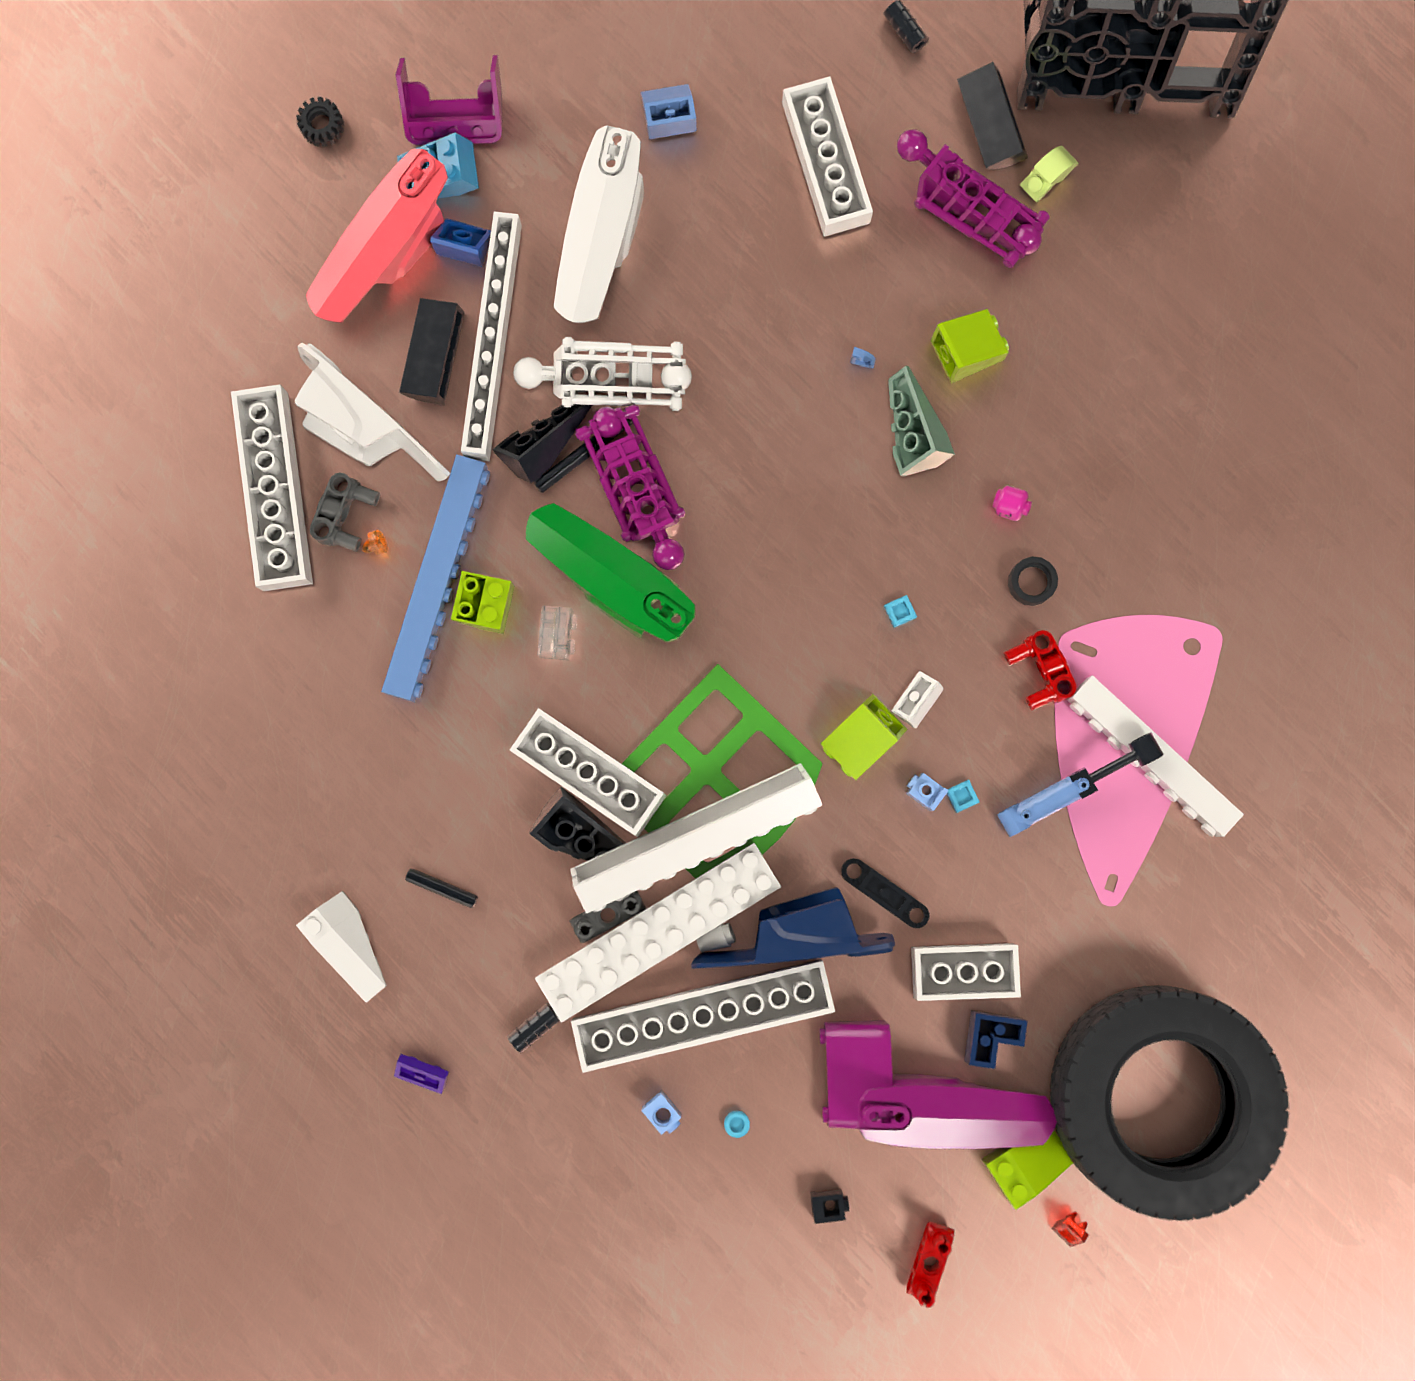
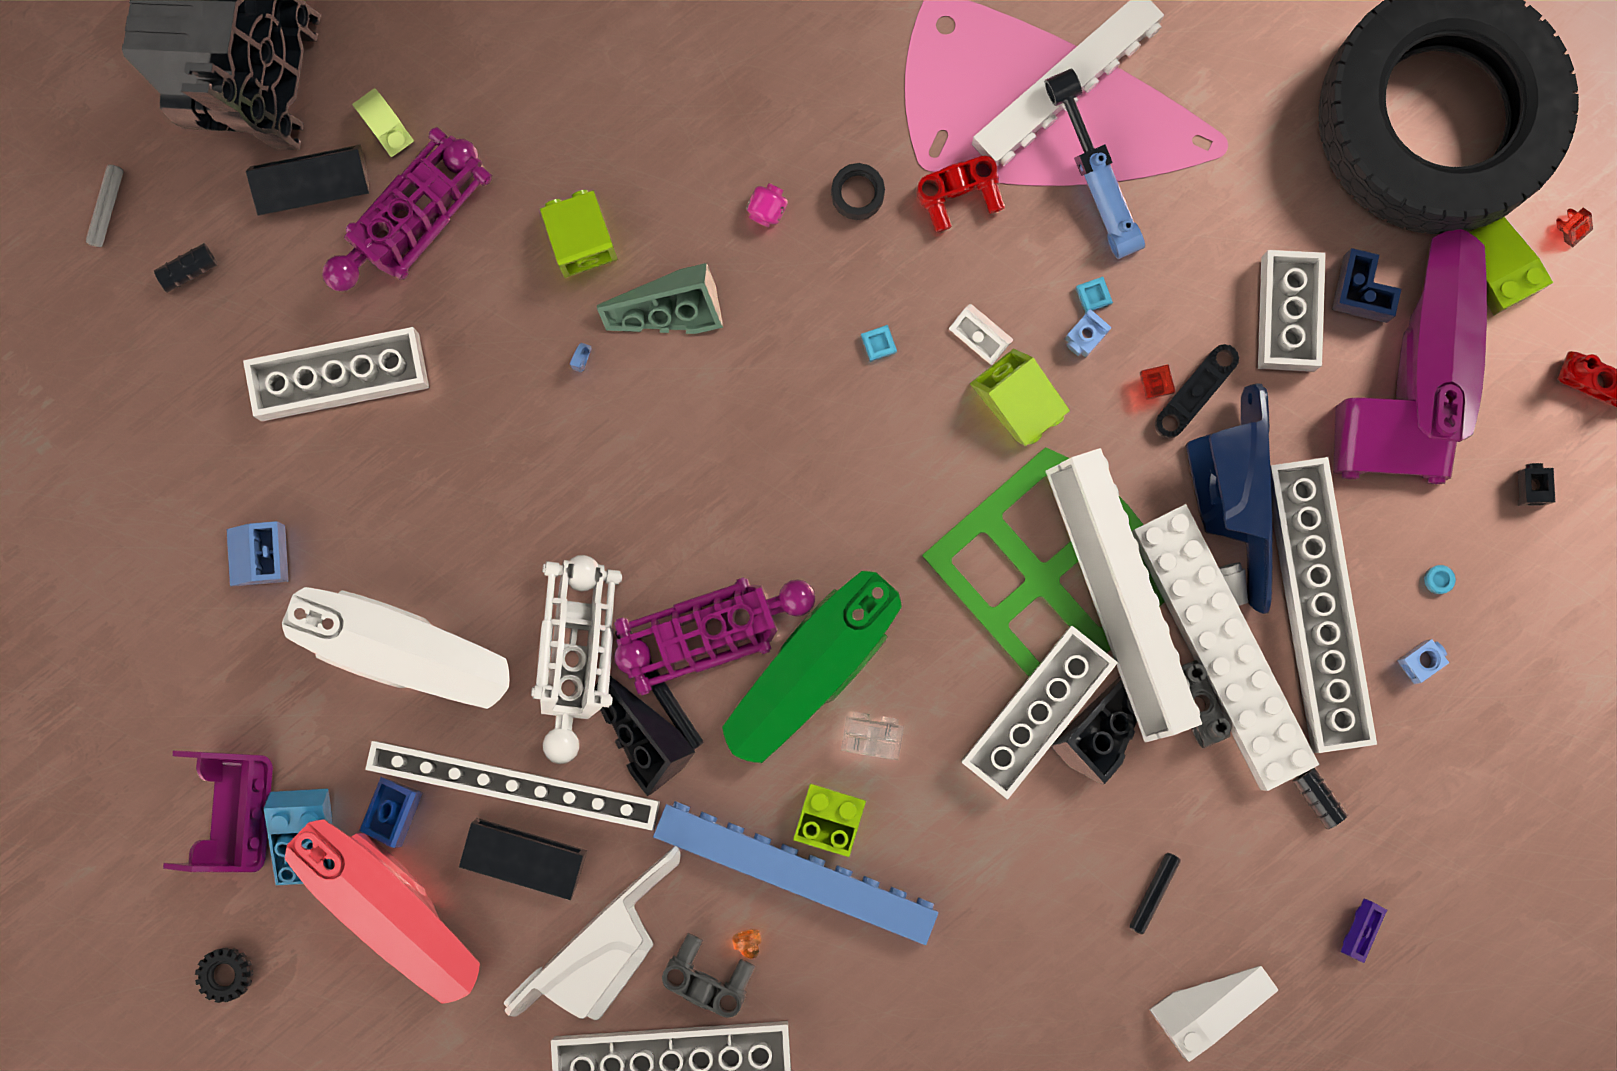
camera: 85 degrees left, 0 degrees up
none -> clear red tile [1139,364,1176,400]

